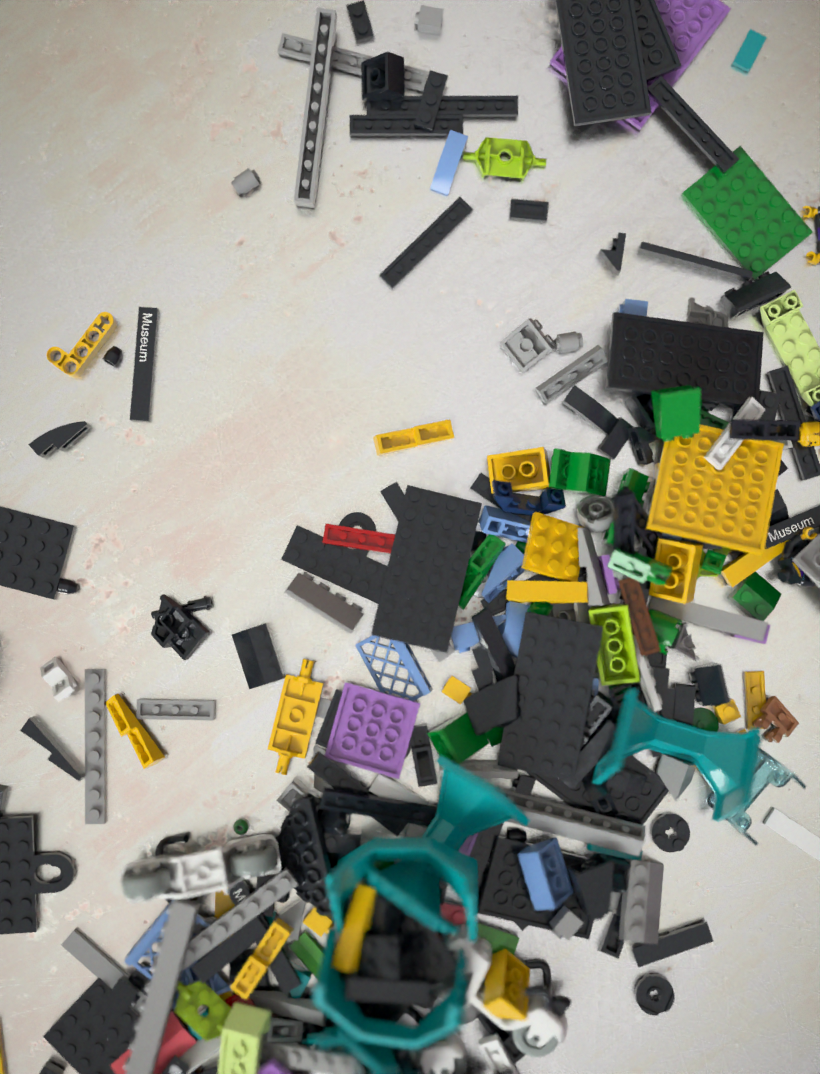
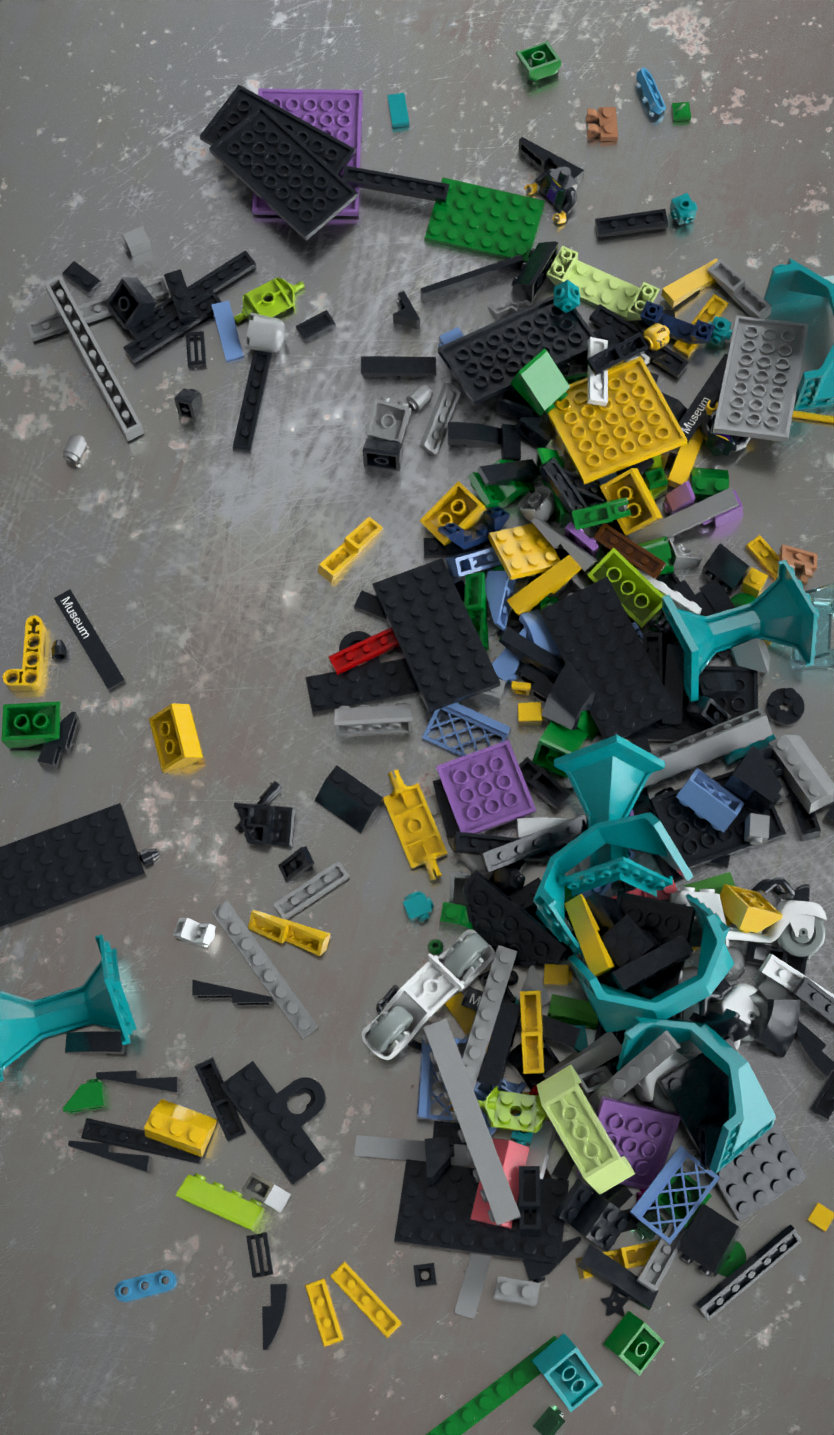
camera: 35 degrees left, 15 degrees down
none -> green slope [1,701,61,748]
none -> yellow slope [149,704,203,772]
none -> black slope [174,388,203,420]
none -> black tile [186,331,206,368]
none -> light grey cylinder [245,313,288,352]
none -> black slope [278,846,315,882]
none -> black slope [361,356,436,379]
none -> black slope [362,438,403,471]
none -> teal brick [402,891,434,924]
none -> green slope [440,902,473,931]
none -> black slope [477,459,541,486]
none -> yellow tile [511,681,531,696]
none -> teal brick [554,279,580,313]
none -> medium lavender slope [662,481,695,516]
none -> light grey brick [755,976,788,1005]

